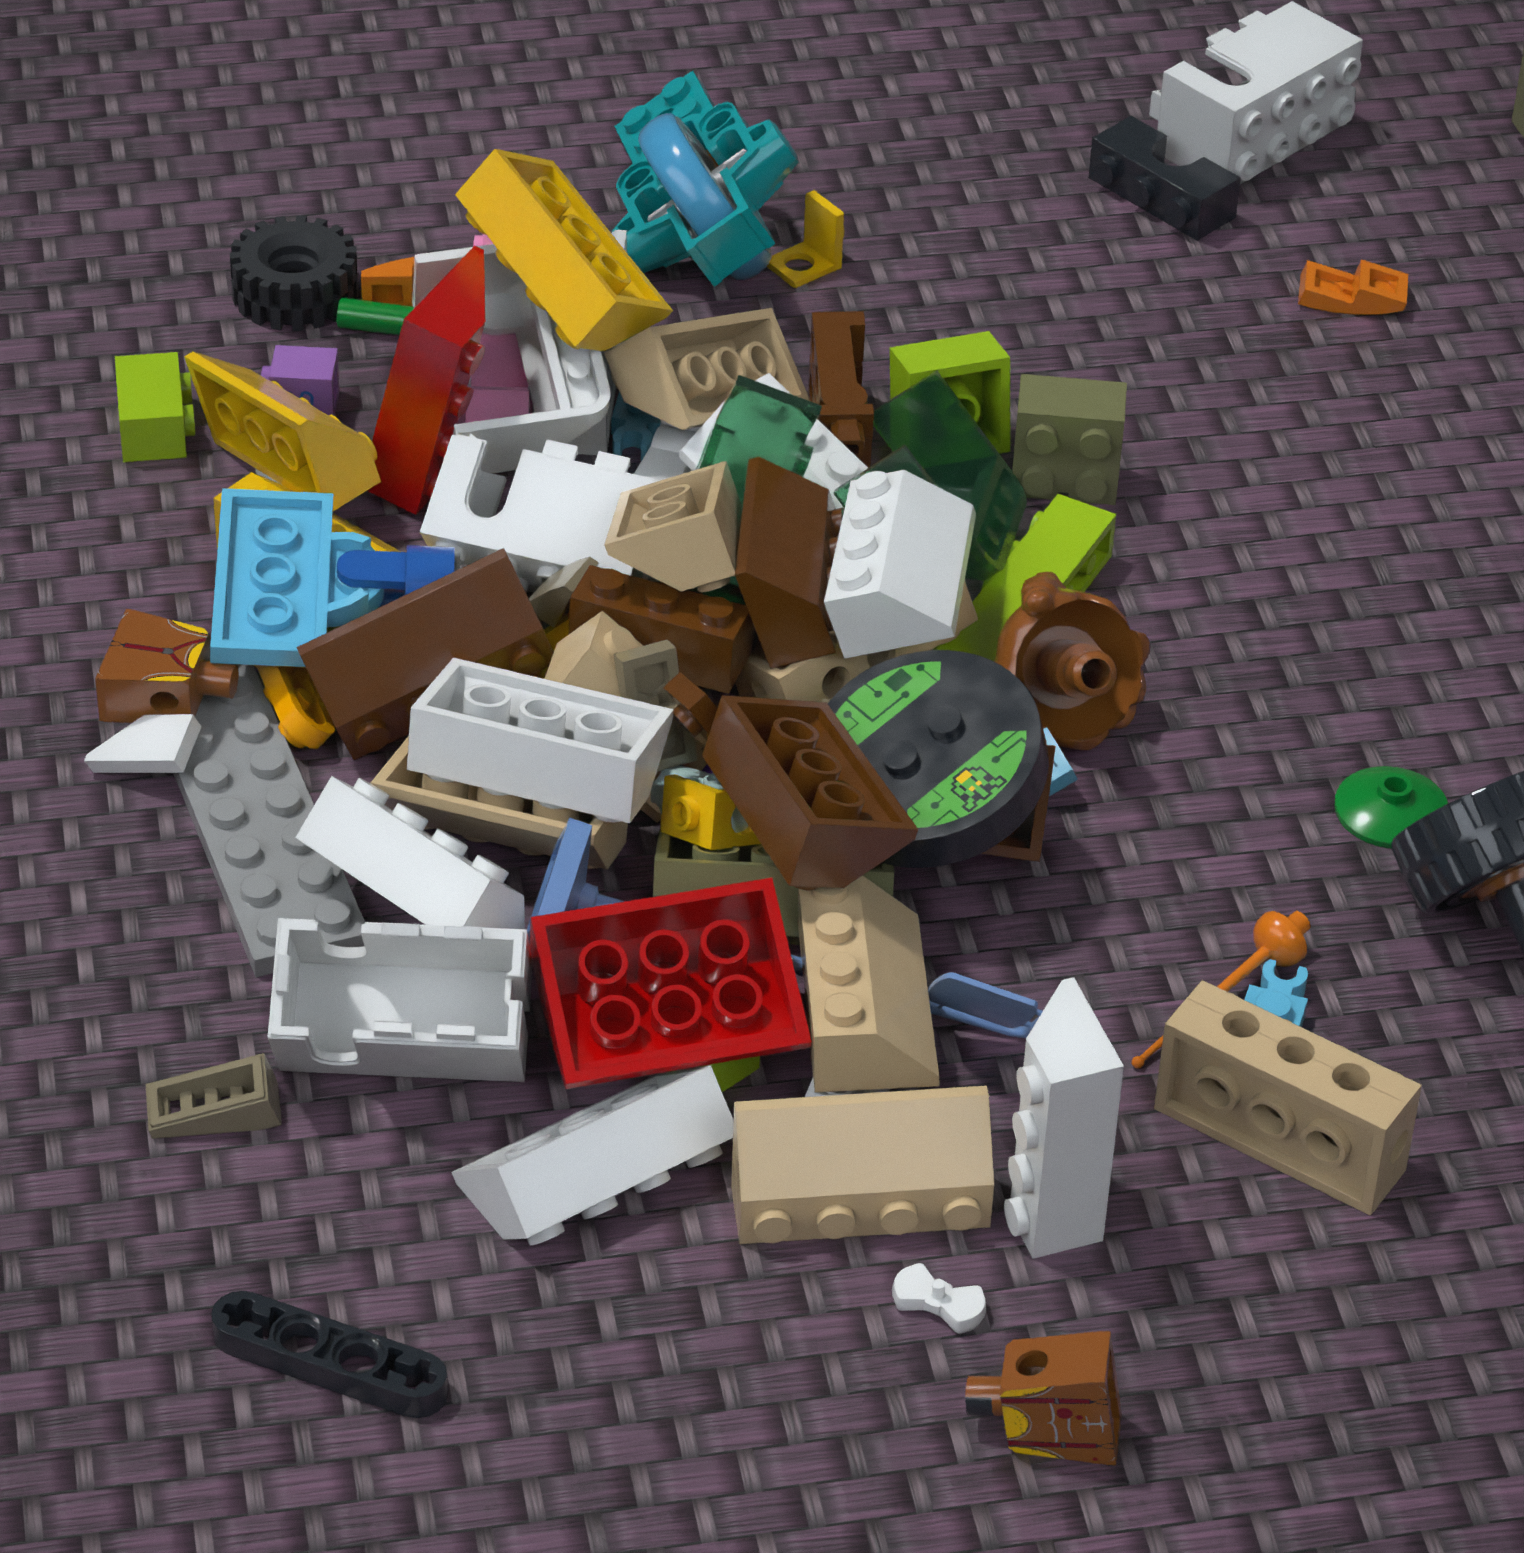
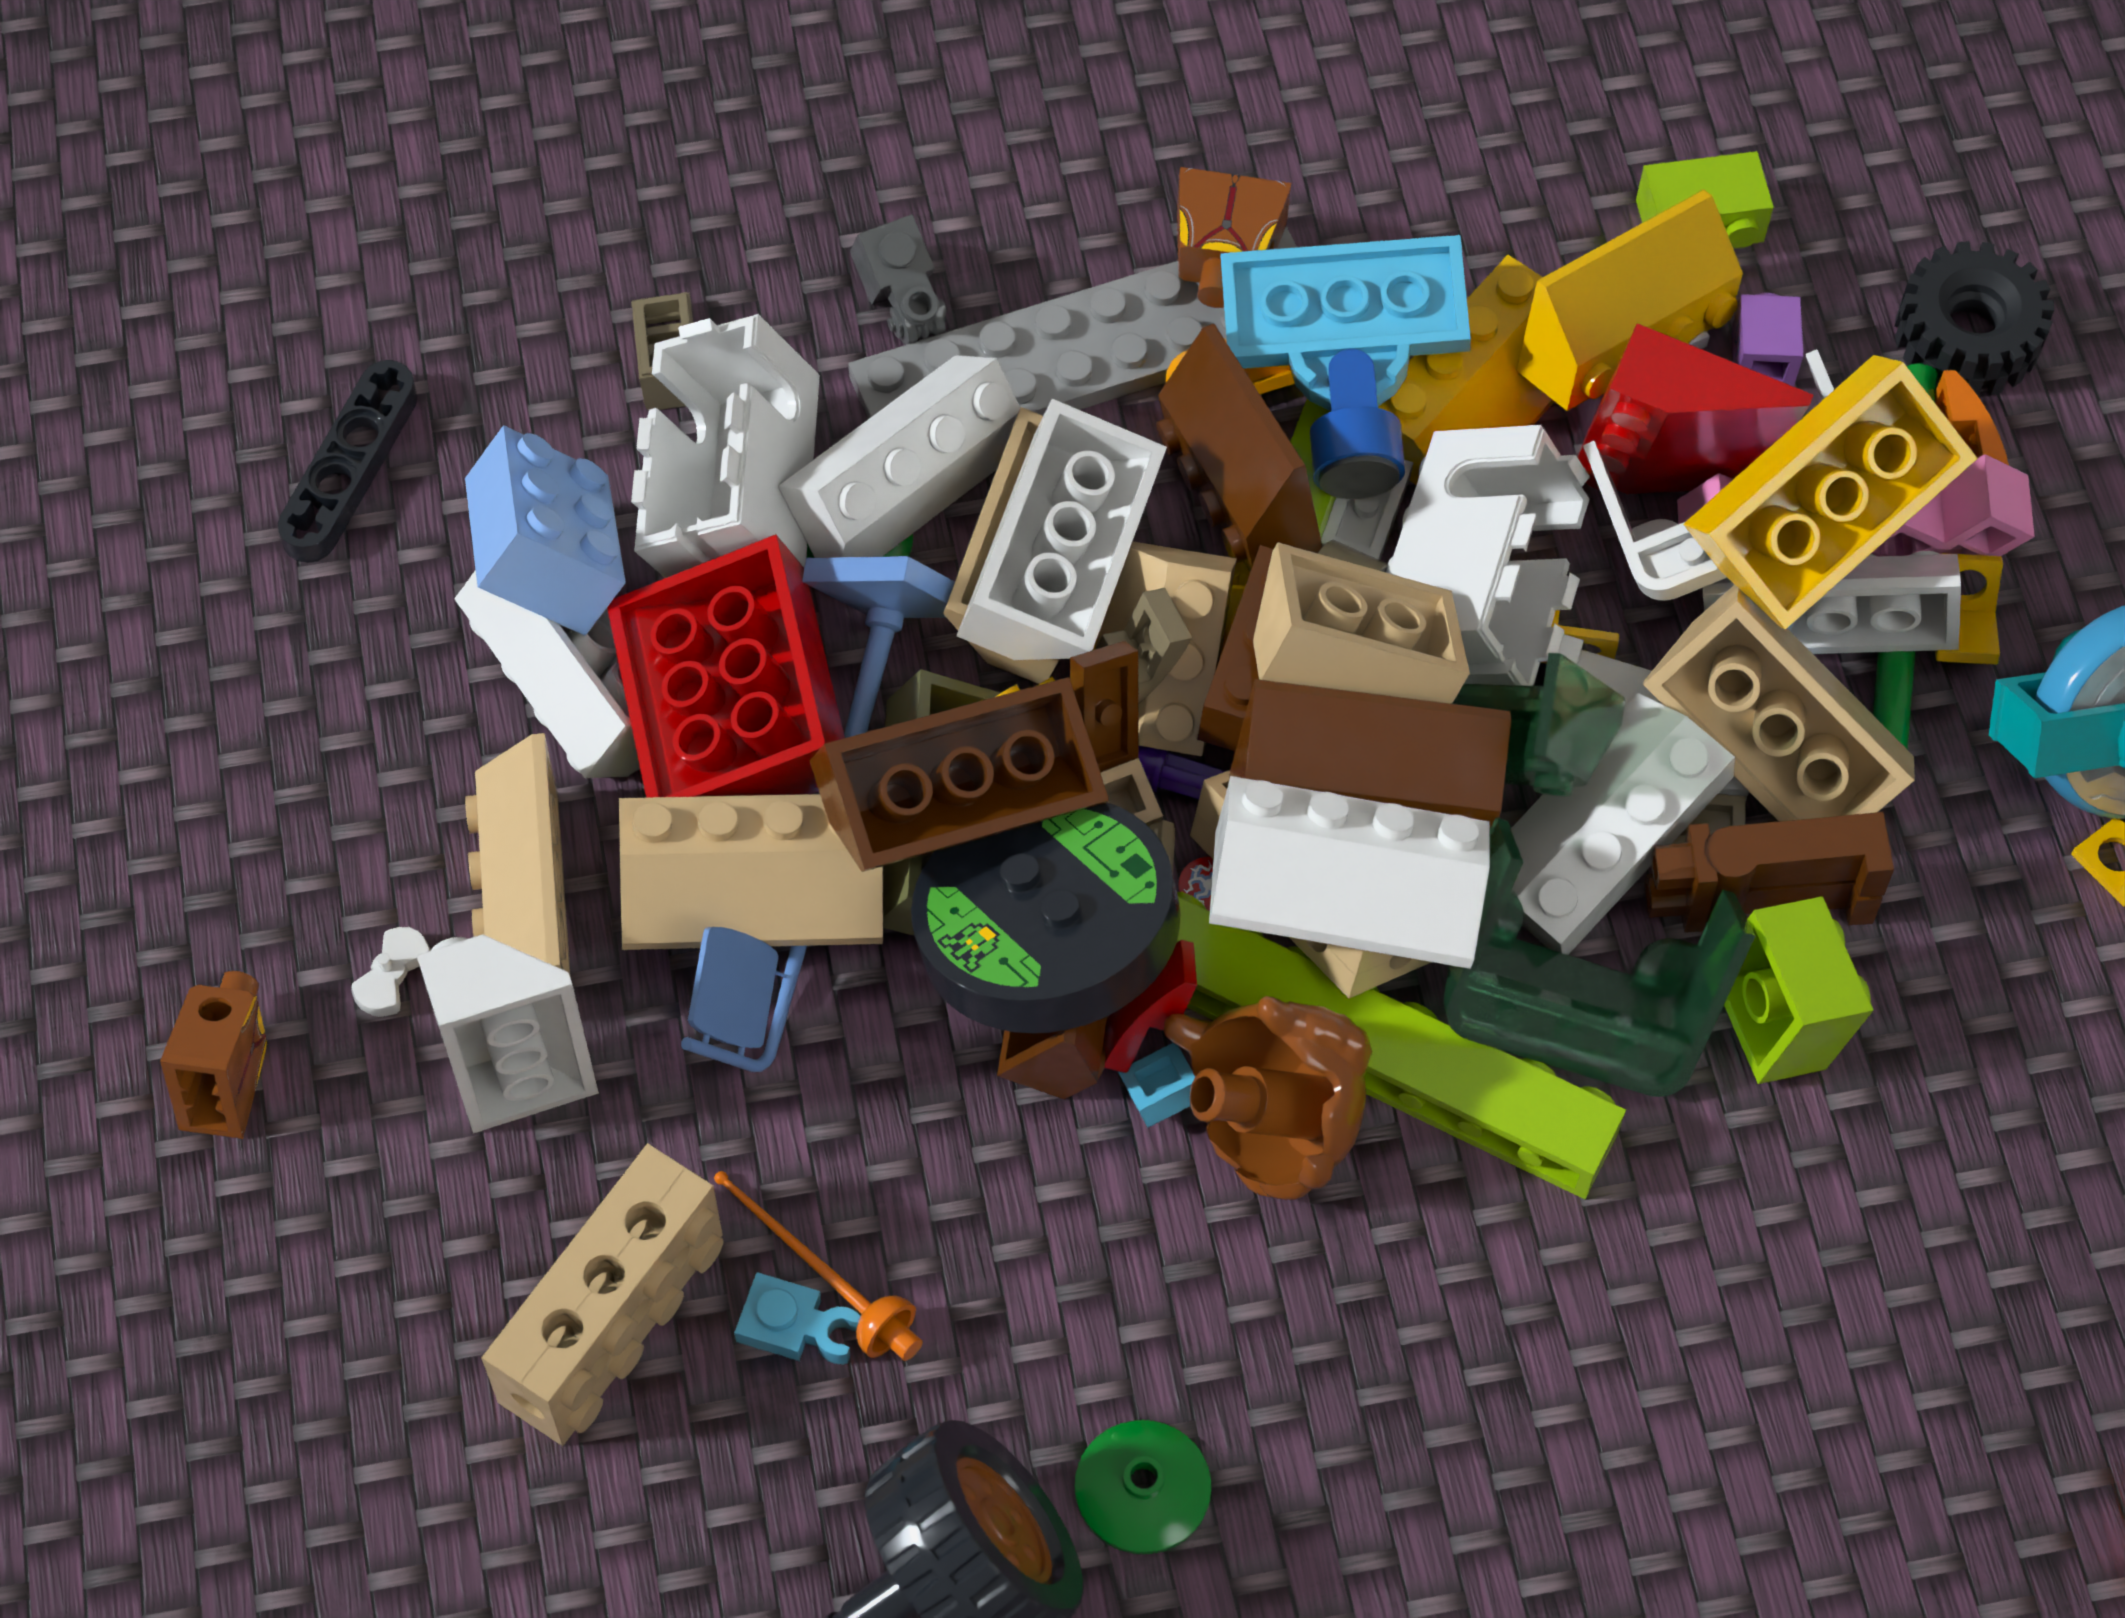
camera: 90 degrees right, 20 degrees up
white tile [84,714,202,773] -> none
olive piece [1010,374,1127,505] -> none
none -> light blue brick [465,425,626,636]
none -> dark grey brick [850,214,947,345]

